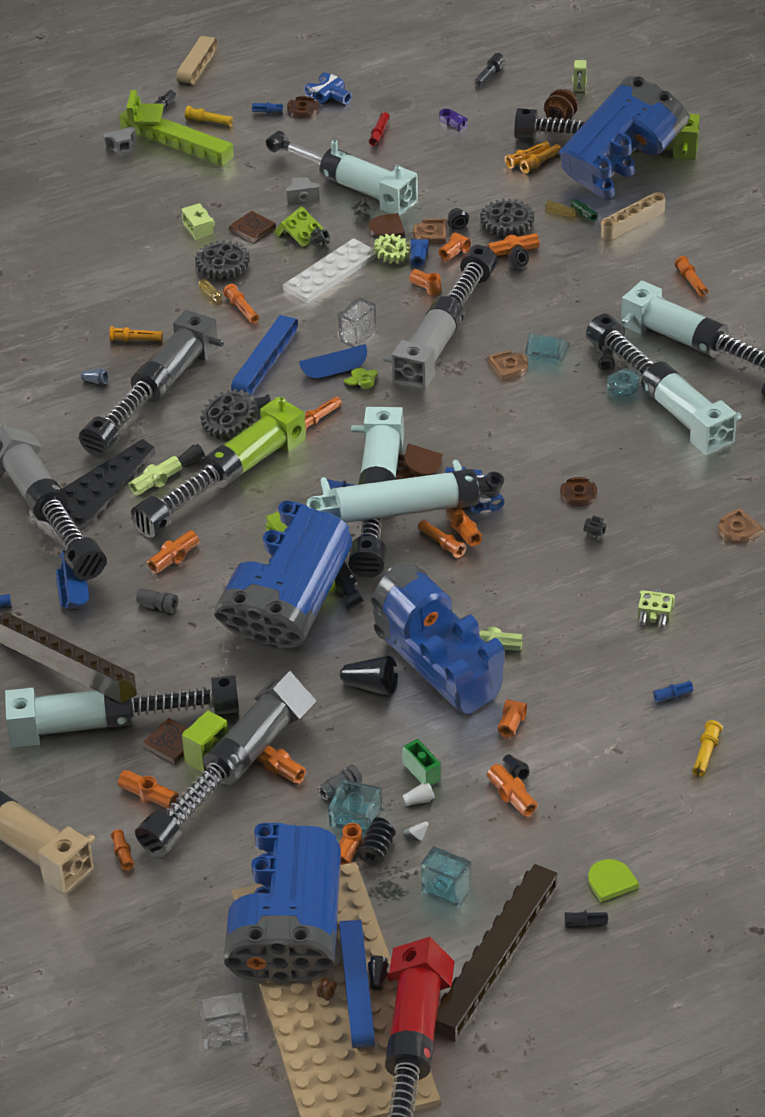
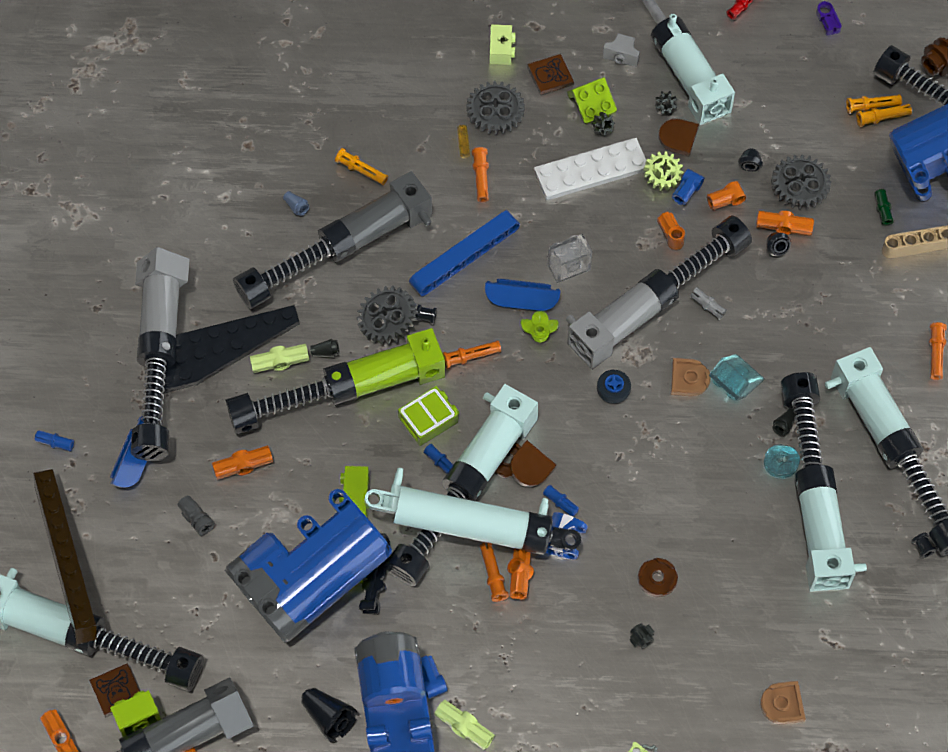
camera: 25 degrees right, 20 degrees up
medium nougat tile [413,219,447,244] -> none
clear yellow axle [545,200,576,218] -> none
none -> lime brick [398,386,459,446]
none -> black wheel [597,369,631,404]
none -> light grey pin [690,287,727,320]

